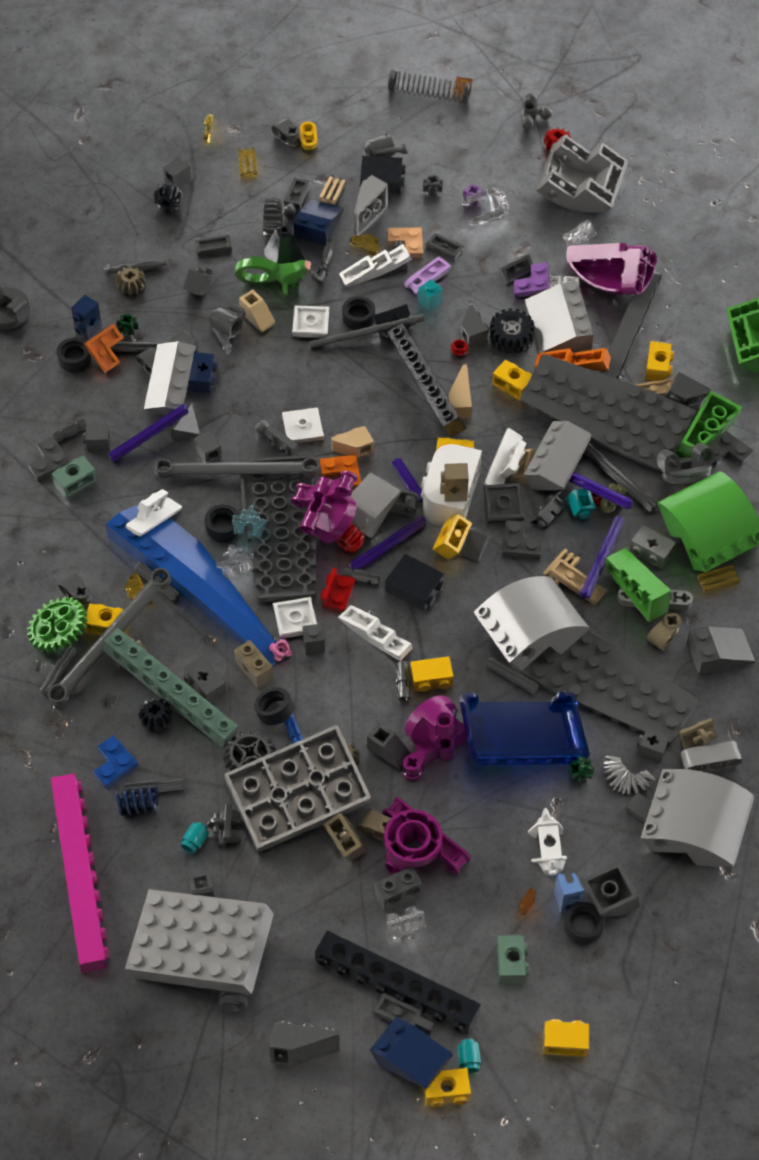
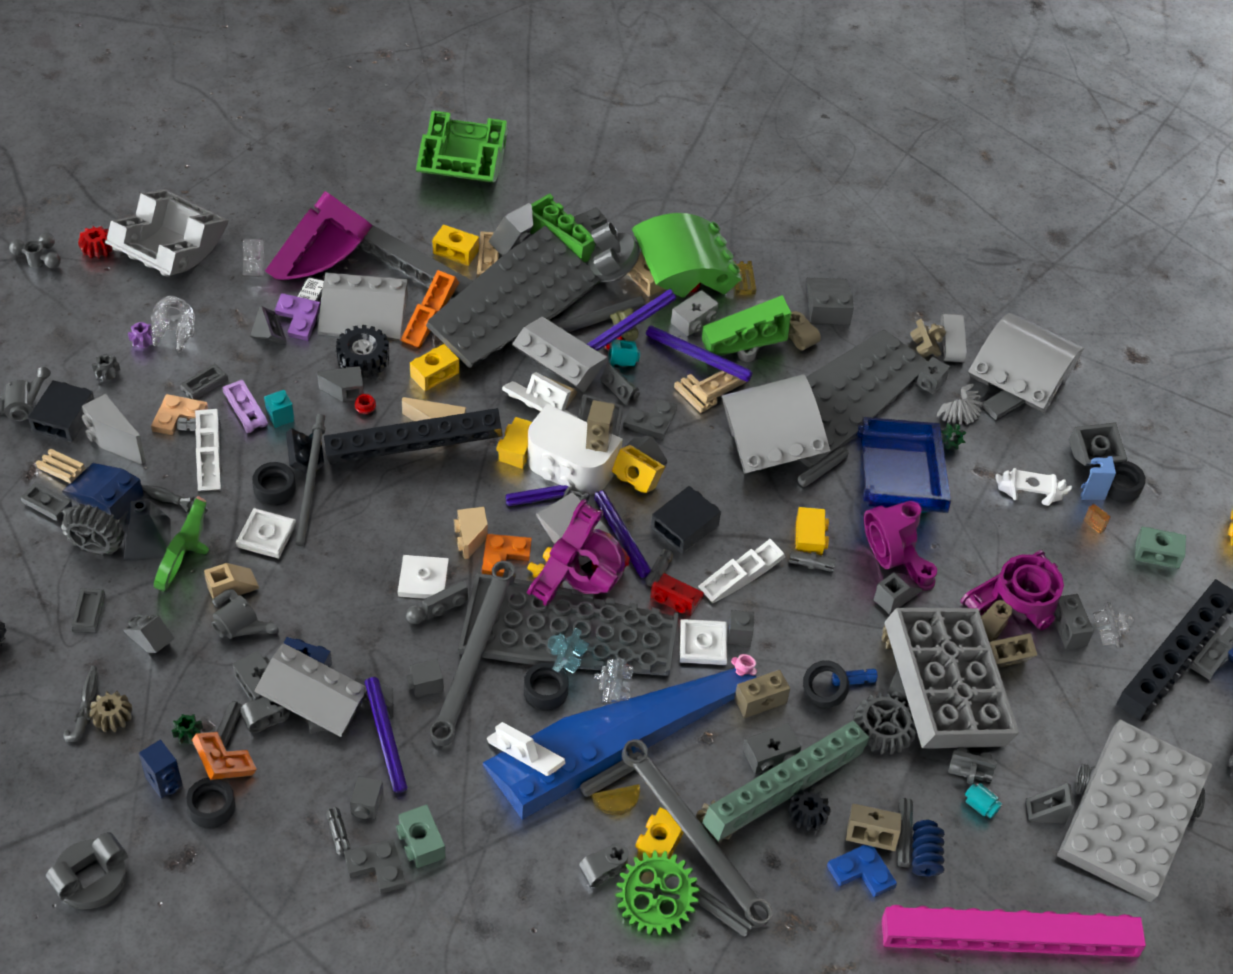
camera: 80 degrees left, 5 degrees down
clear yellow tile [350,233,380,256] -> none
none -> dark tan brick [846,803,902,851]

